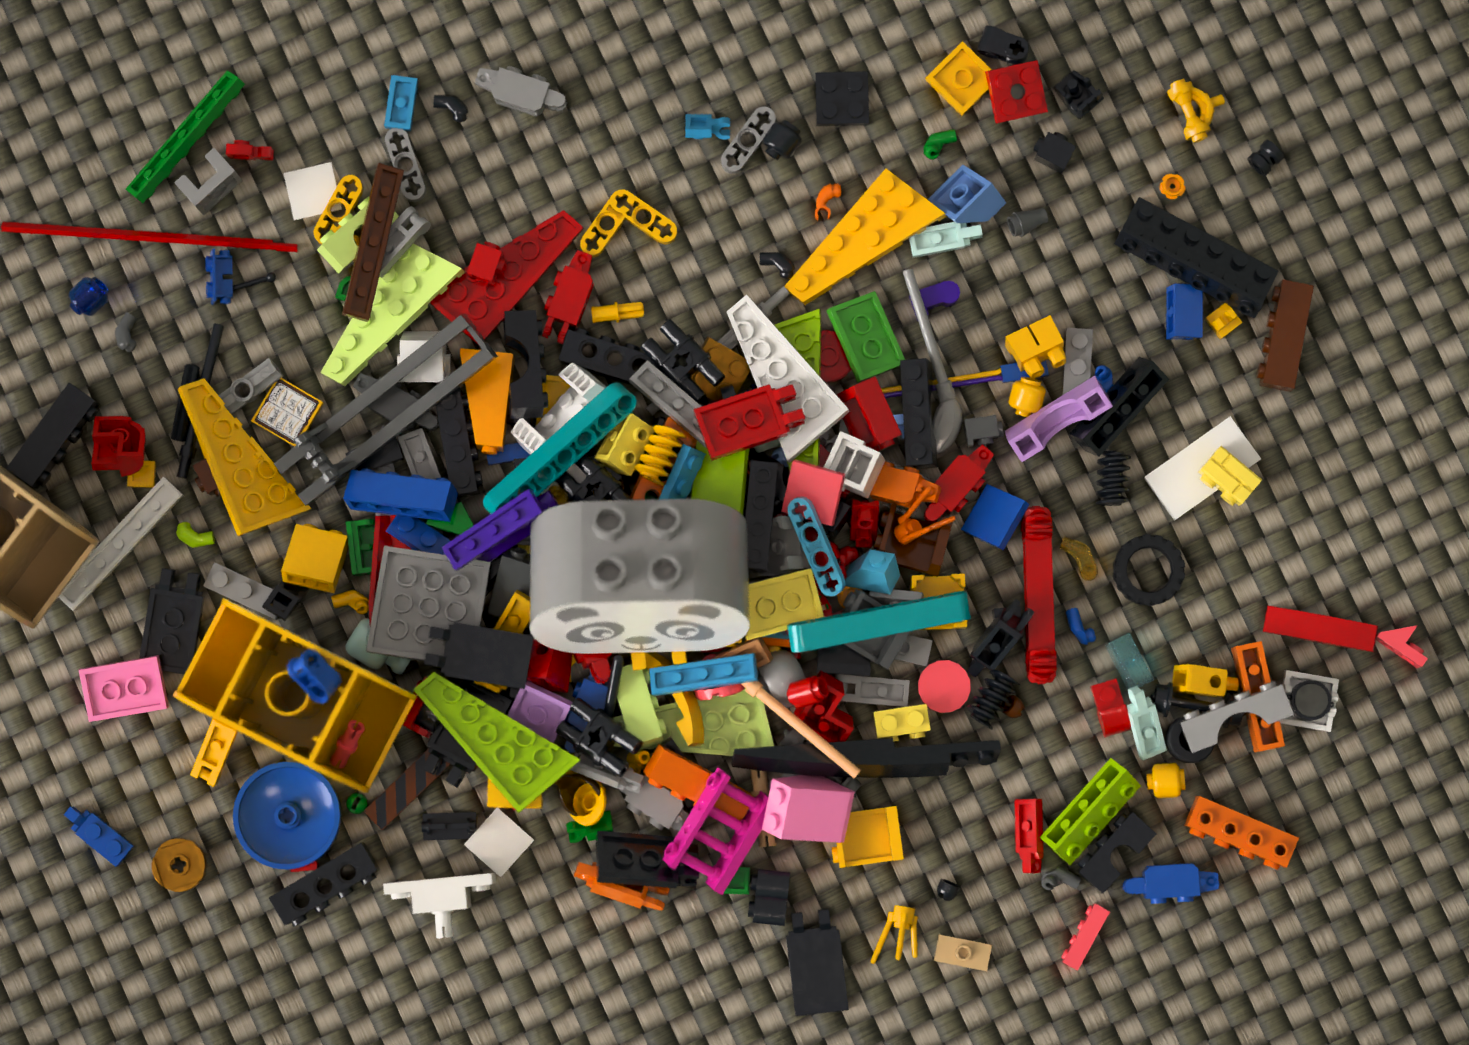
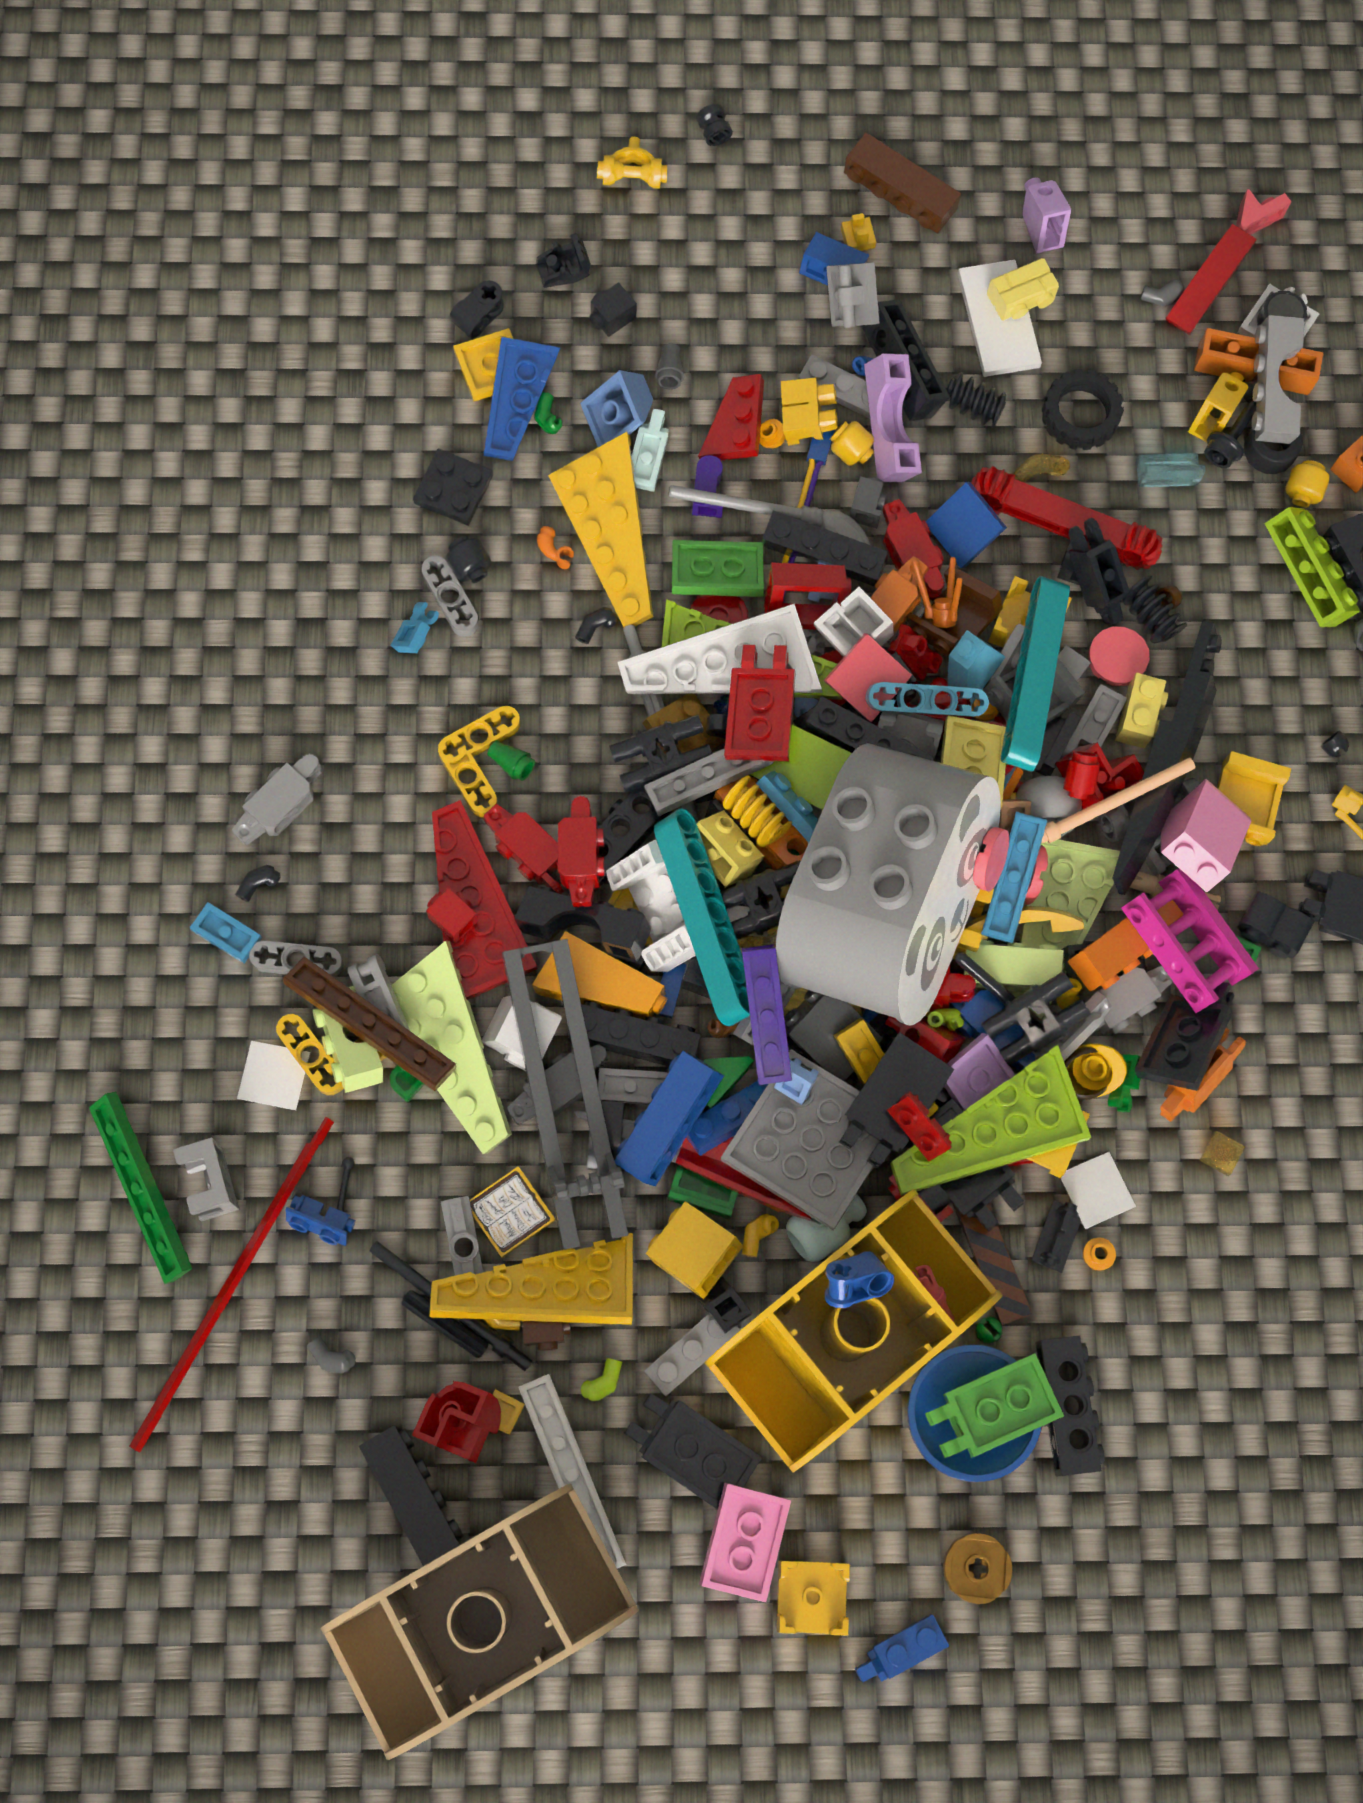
camera: 75 degrees left, 10 degrees down
clear blue head [69,277,109,316] -> none
yellow plate [190,718,238,787] -> none
red plate [226,140,274,161] -> none
white brick [383,873,496,938] -> none
yellow axle [591,302,644,323] -> none
red piece [985,60,1048,123] -> none
red hinge [1015,799,1044,873] -> none
blue arm [1065,608,1096,645] -> none
red brick [1090,678,1131,738] -> none
black bracket [1114,197,1279,318] -> none
light aqua hinge [1127,686,1167,761] -> none
light orange plate [1159,174,1186,199] -> none
none -> blue wing [483,337,560,461]
none -> green cone [487,740,535,781]
none -> red hinge [558,795,605,907]
none -> red wing [698,374,764,461]
none -> light orange plate [759,419,785,449]
none -> light blue tile [774,1058,819,1105]
none -> yellow panel [777,1560,850,1636]
none -> light grey plate [826,262,879,328]
none -> red hinge [887,1091,952,1161]
none -> bright green tile [925,1353,1064,1458]
none -> lime arm [927,1008,964,1031]
none -> coral tile [973,826,1009,892]
none -> lavender torso [1022,178,1071,254]
none -> light orange plate [1083,1237,1116,1271]
none -> dark grey arm [1140,279,1184,307]
none -> clear yellow plate [1200,1131,1245,1176]

